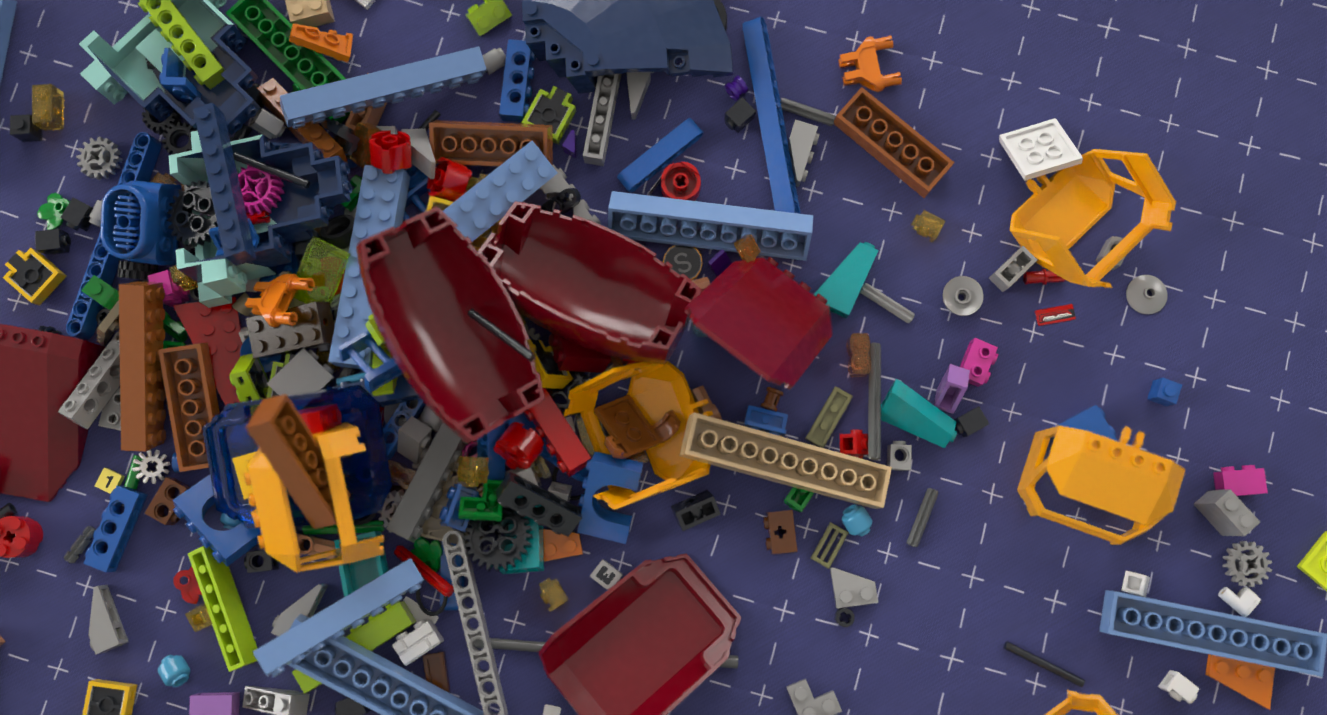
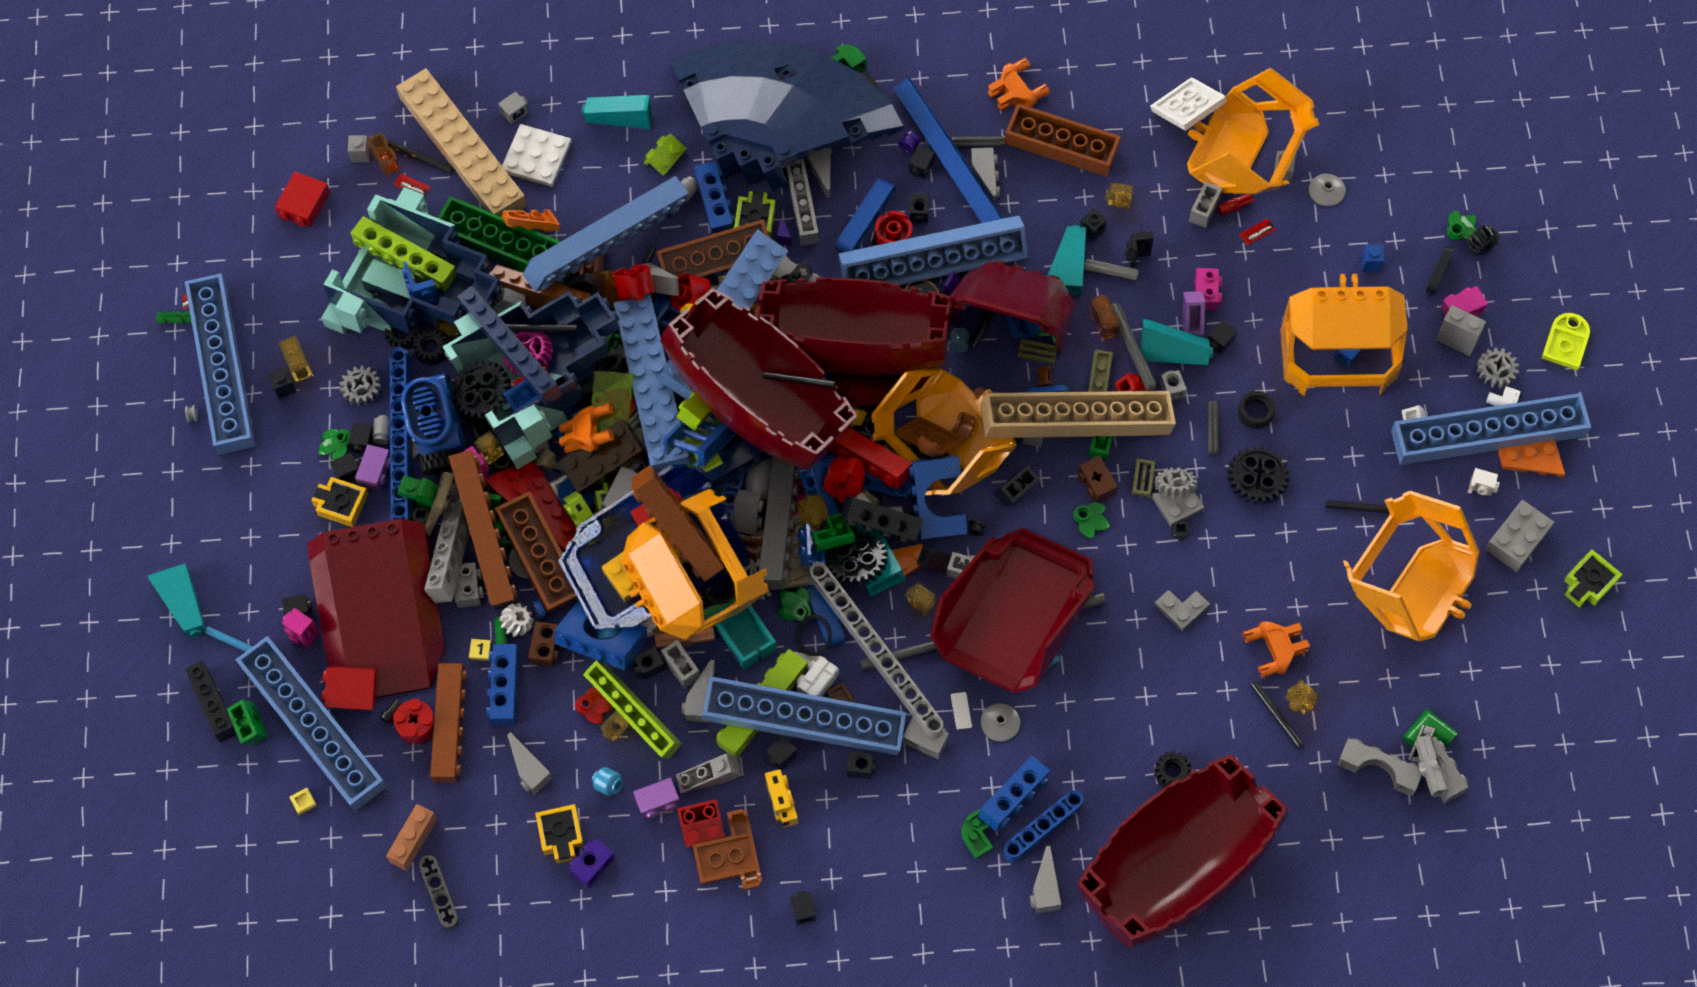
camera: 25 degrees left, 15 degrees down
dark grey axle [64,526,96,563] -> none
medium blue brick [253,558,424,677] -> none
red axle [394,545,454,597] -> none
clear orange bracket [734,234,761,263] -> none
dark azure head [841,504,873,536] -> none
light grey dish [943,276,984,316] -> none
none -> medium lavender piece [355,444,390,491]
none -> dark orange brick [430,663,468,783]
none -> light grey brick [661,640,700,689]
none -> black brick [910,194,929,224]
none -> black brick [916,546,951,574]
none -> black bush [967,520,985,536]
none -> green plate [1073,503,1110,538]
none -> black brick [1080,208,1107,241]
none -> black bracket [1125,231,1154,267]
none -> light grey gear [1155,467,1197,498]
none -> black gear [1227,445,1290,505]
none -> black tyre [1238,391,1275,429]
none -> black beam [1426,246,1454,295]
none -> green plate [1447,210,1477,240]
none -> black gear [1467,225,1500,255]

